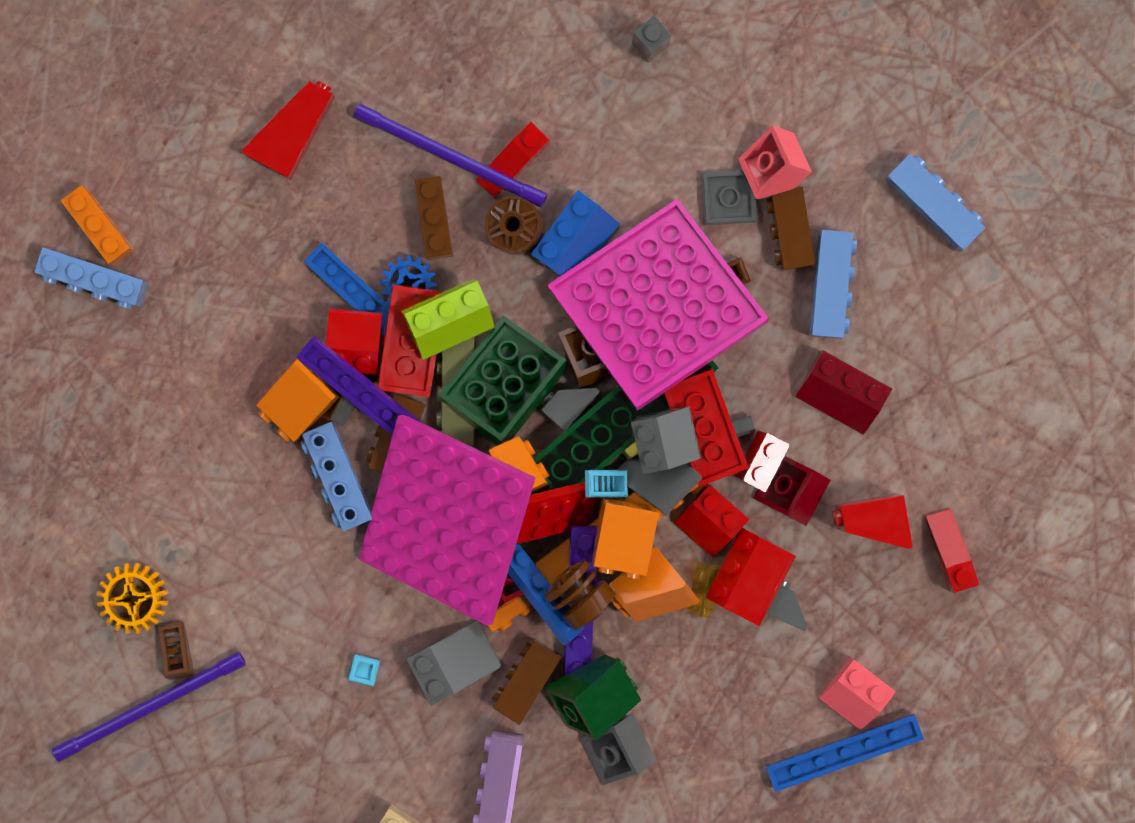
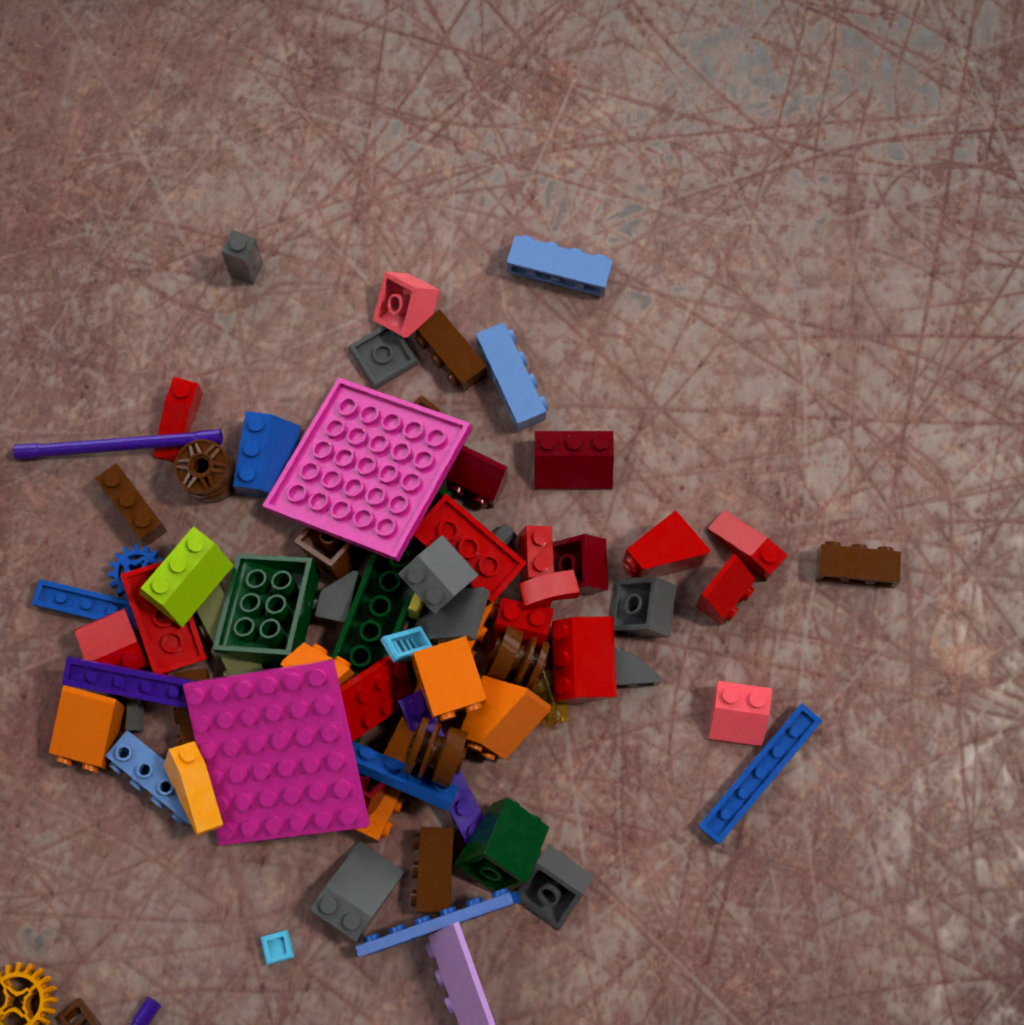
camera: 25 degrees left, 15 degrees down
none -> light orange slope [163,741,223,836]
none -> plate [355,888,521,957]
none -> dark red slope [446,445,508,508]
none -> reddish brown wheel [485,625,550,690]
none -> slope [519,570,580,609]
none -> dark grey slope [611,577,677,638]
none -> red slope [695,553,756,625]
none -> reddish brown brick [815,541,901,588]

